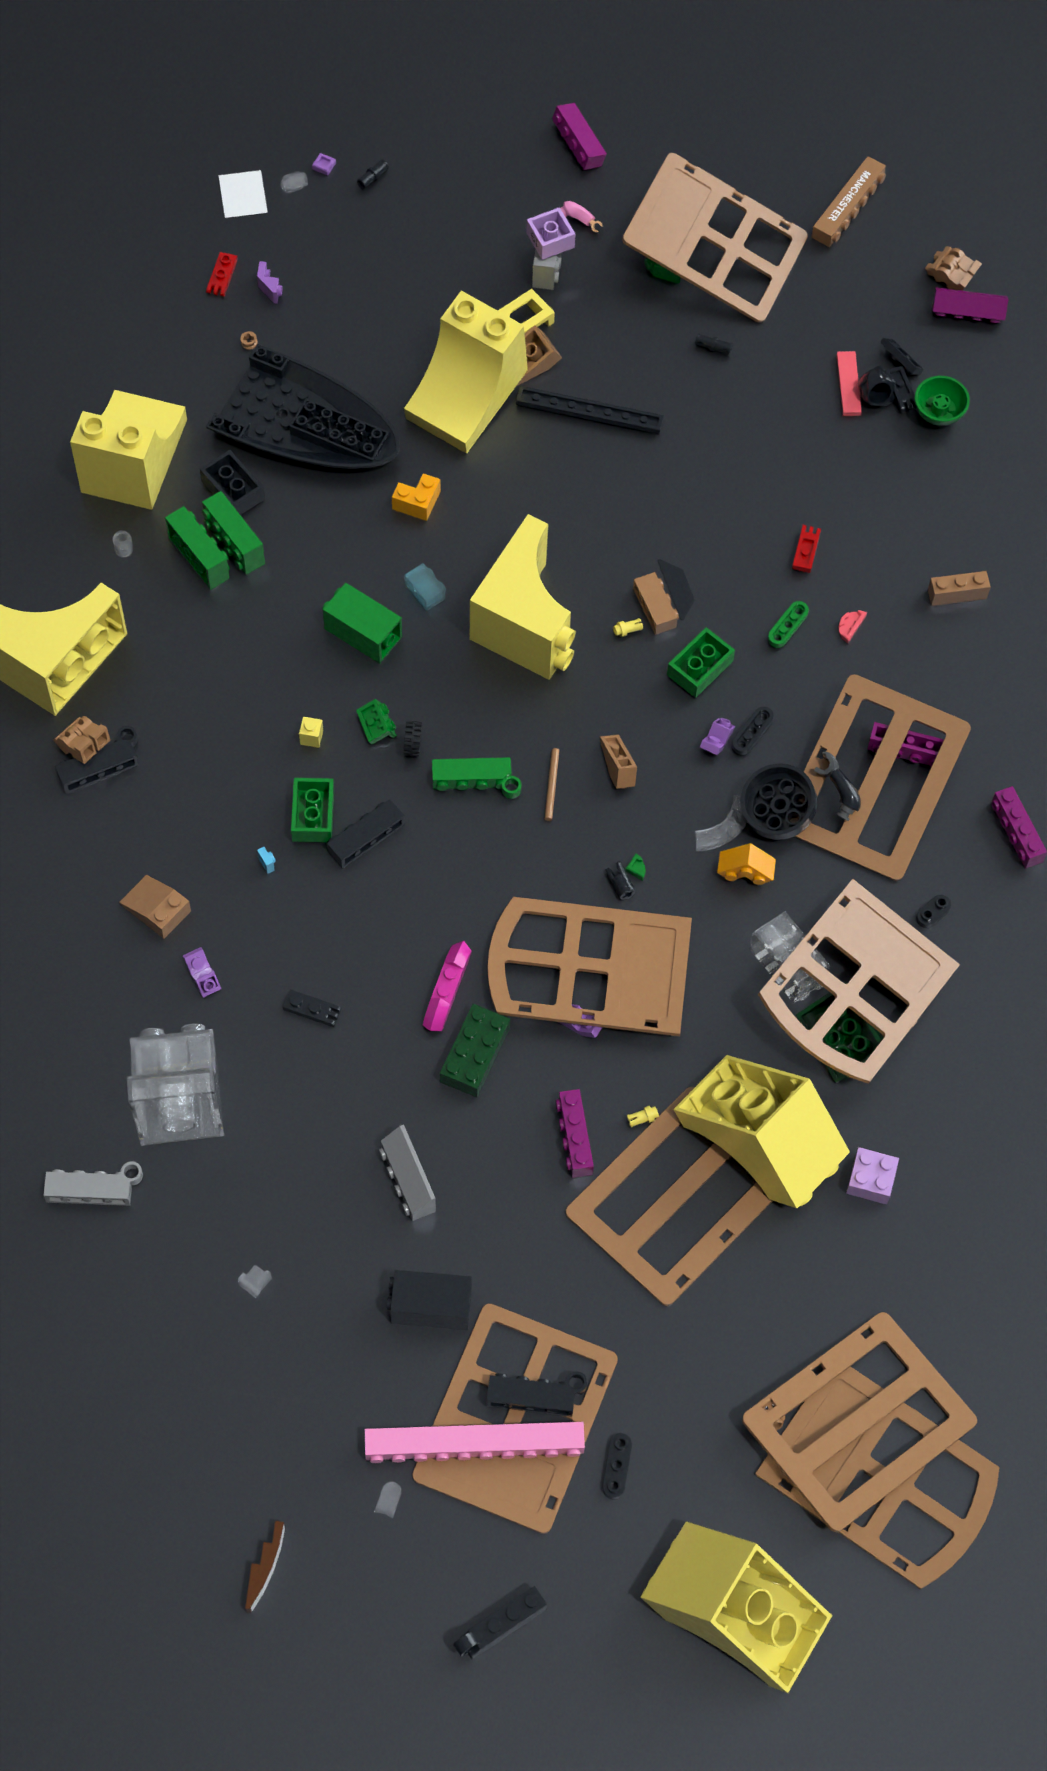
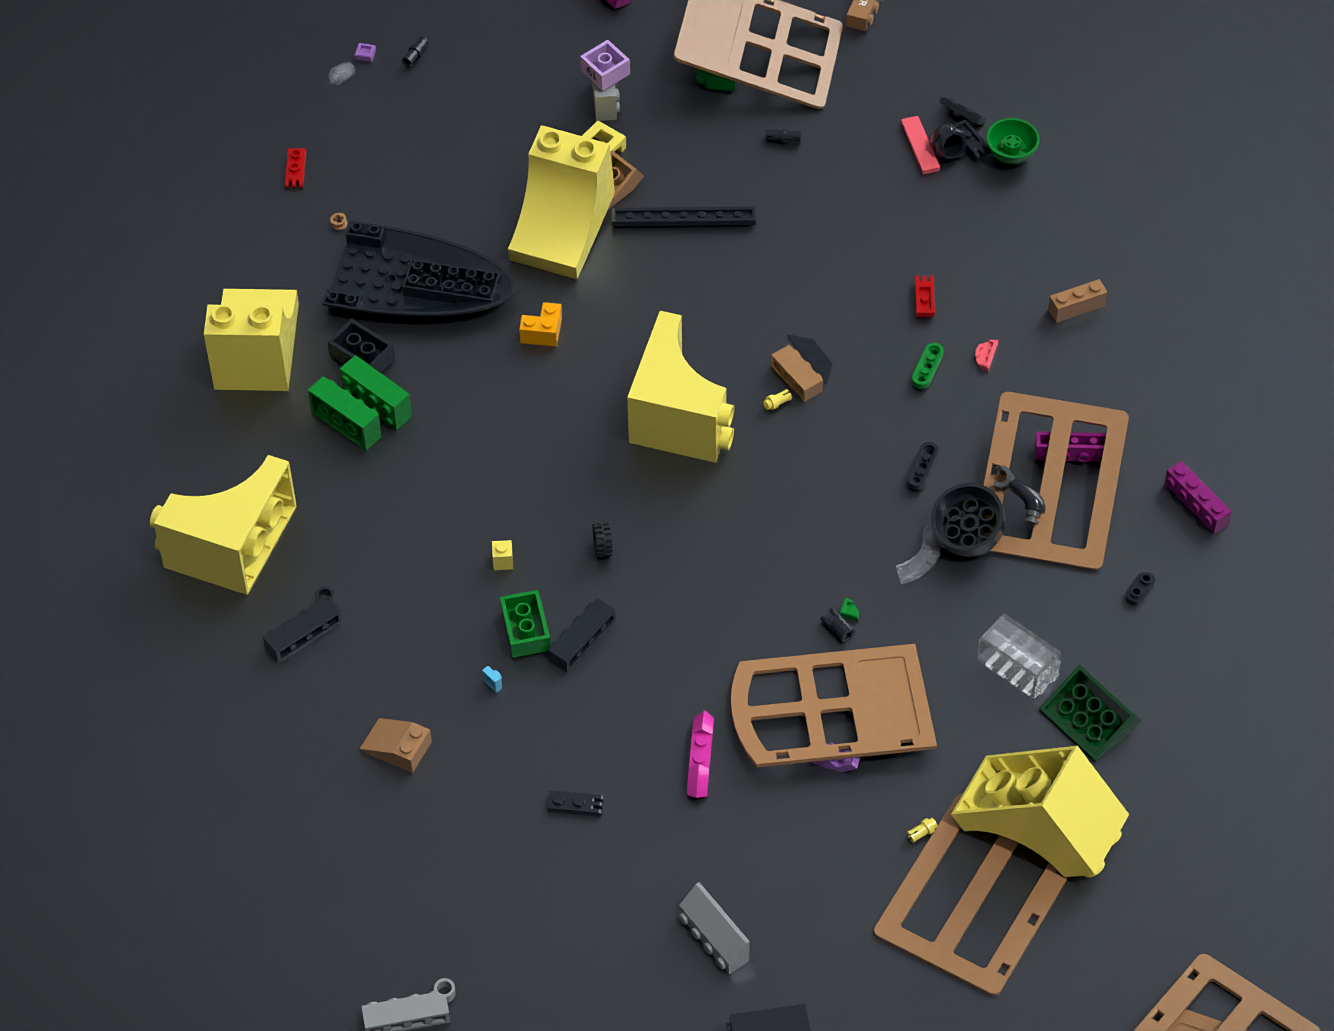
camera: 10 degrees left, 10 degrees down
medium nougat hips [53,716,110,764] -> none
clear brick [113,530,133,557] -> none
clear brick [127,1024,224,1146] -> none
medium lavender slope [183,947,221,997] -> none
white sticker [219,170,267,218] -> none
medium lavender slope [257,261,282,303] -> none
green brick [322,583,402,664] -> none
green bracket [356,699,396,744] -> none
clear light blue brick [404,563,446,611] -> none
green hinge [432,757,521,799] -> none
dark green brick [440,1004,510,1098] -> none
medium nougat bar [544,748,559,821] -> none
magenta brick [556,1089,594,1178] -> none
bright pink arm [560,201,603,232] -> none
medium nougat slope [600,735,637,789] -> none
green brick [667,627,735,698] -> none
medium lavender slope [700,718,735,755] -> none
light orange brick [717,843,776,885] -> none
door [758,879,960,1083] -> none
lavender brick [846,1147,899,1205] -> none
medium nougat hips [925,246,982,291] -> none
magenta brick [932,287,1009,323] -> none

